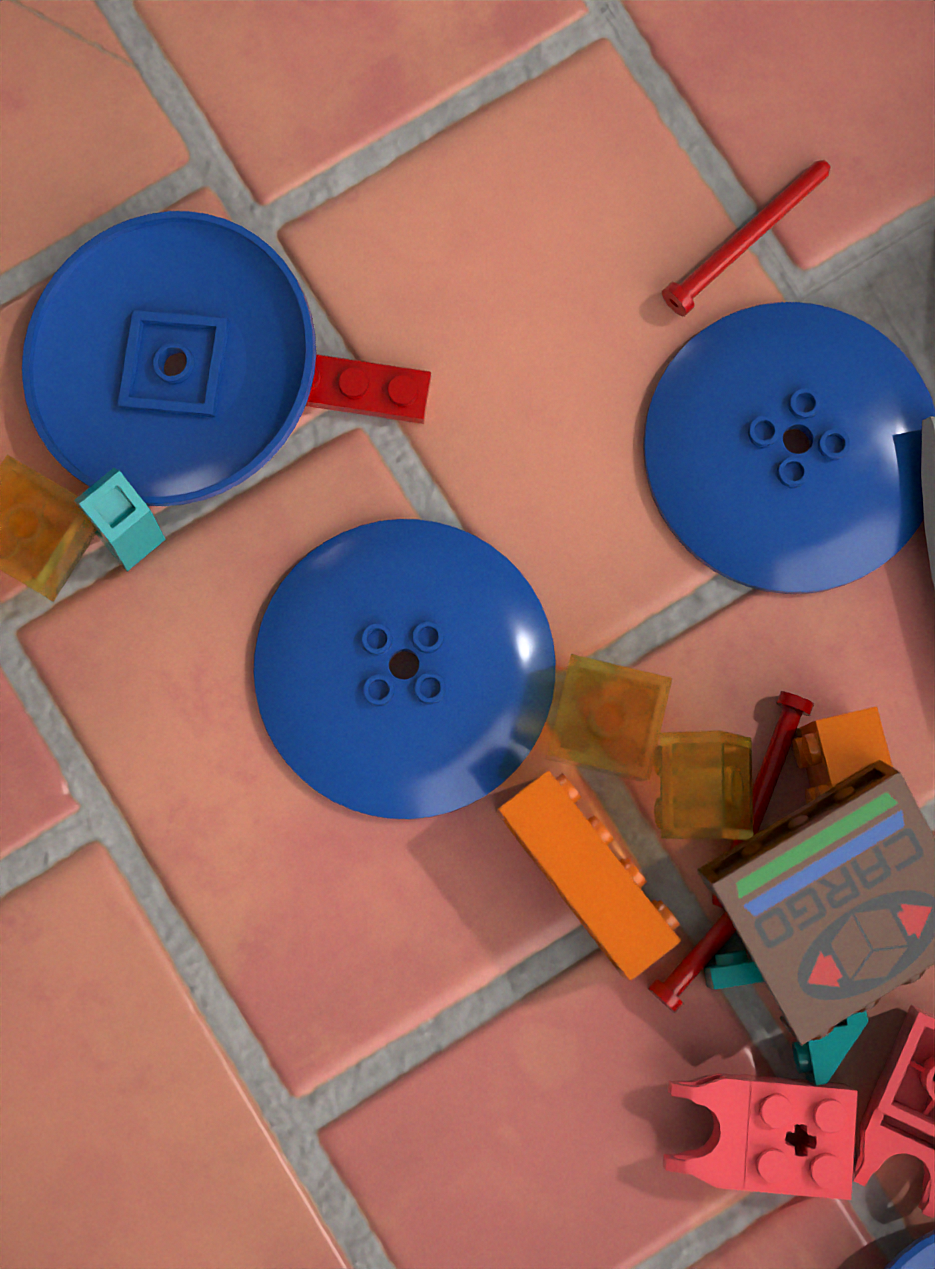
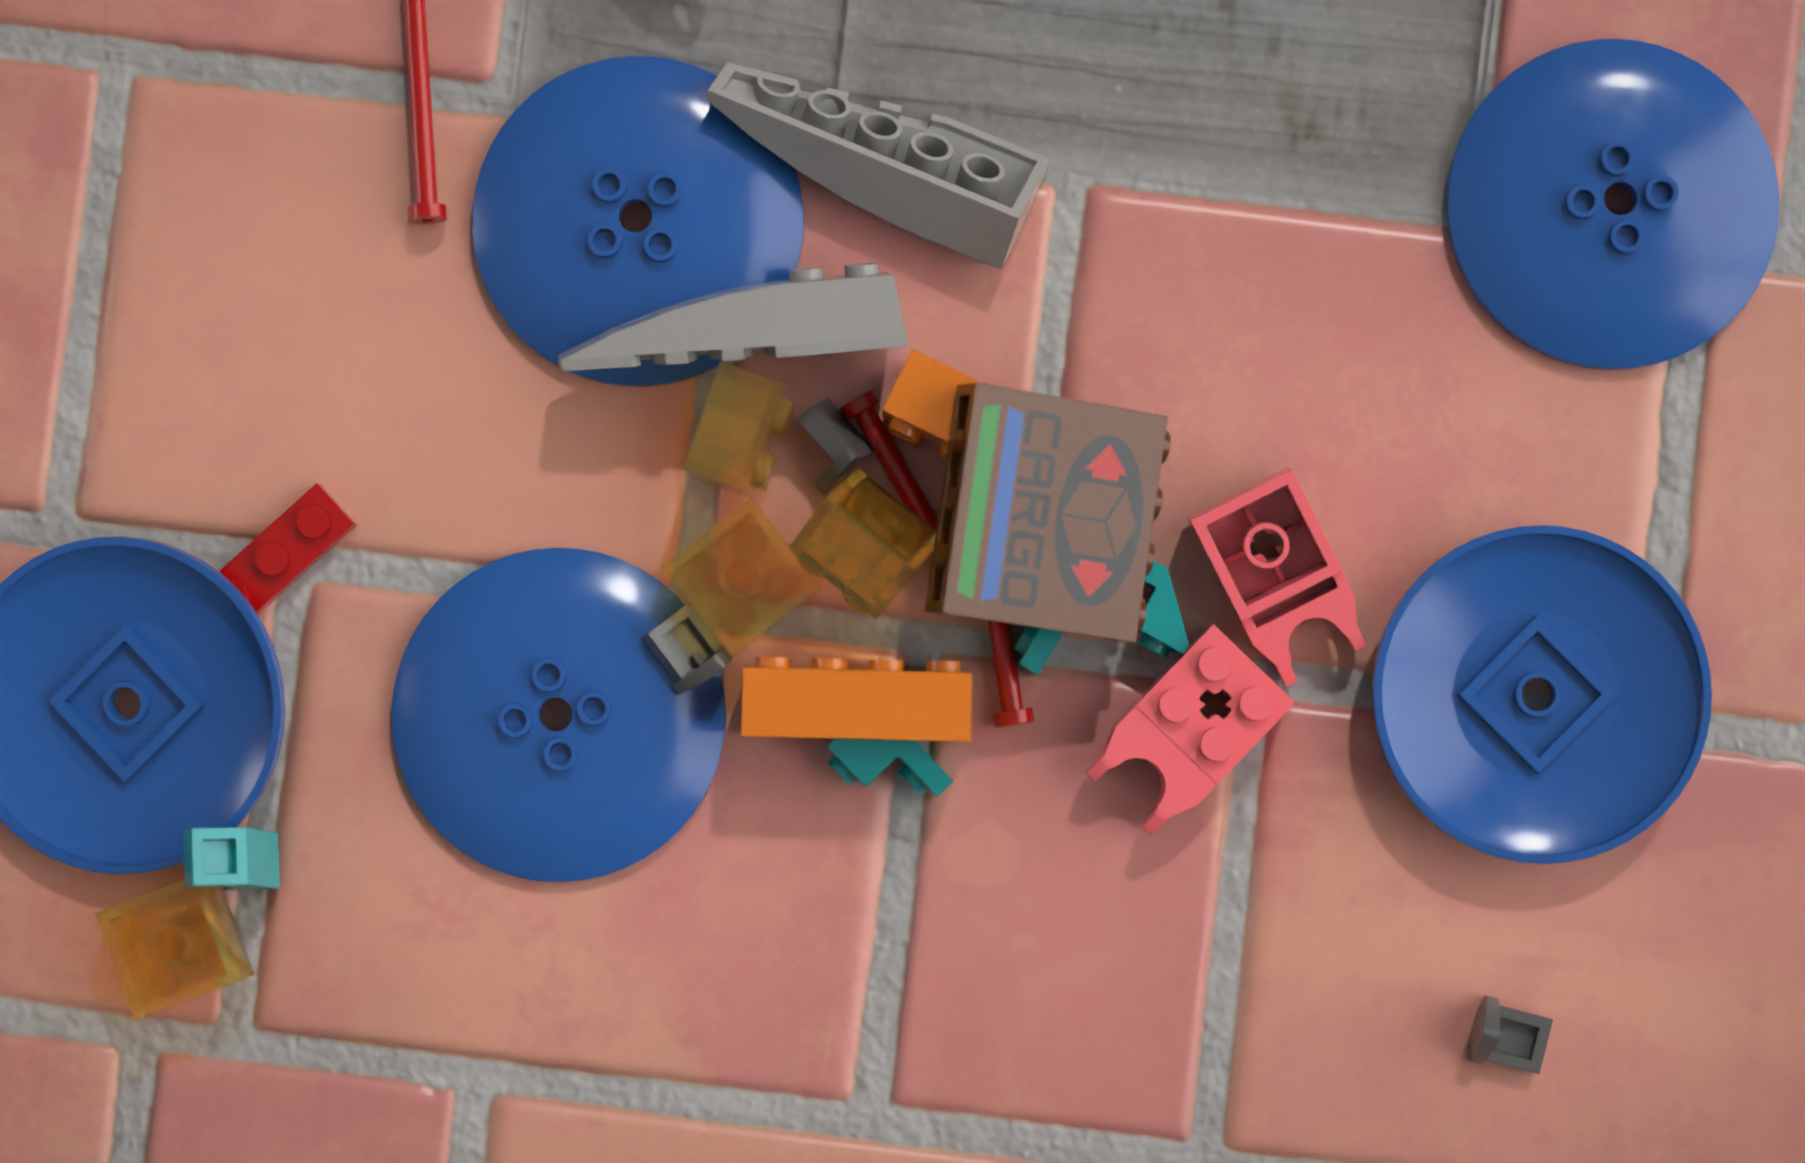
camera: 50 degrees left, 5 degrees up
none -> light grey wedge [558,262,907,371]
none -> dark grey tile [642,602,733,695]
none -> clear yellow brick [683,362,795,500]
none -> dark grey tile [797,398,873,495]
none -> teal slope [827,738,954,797]

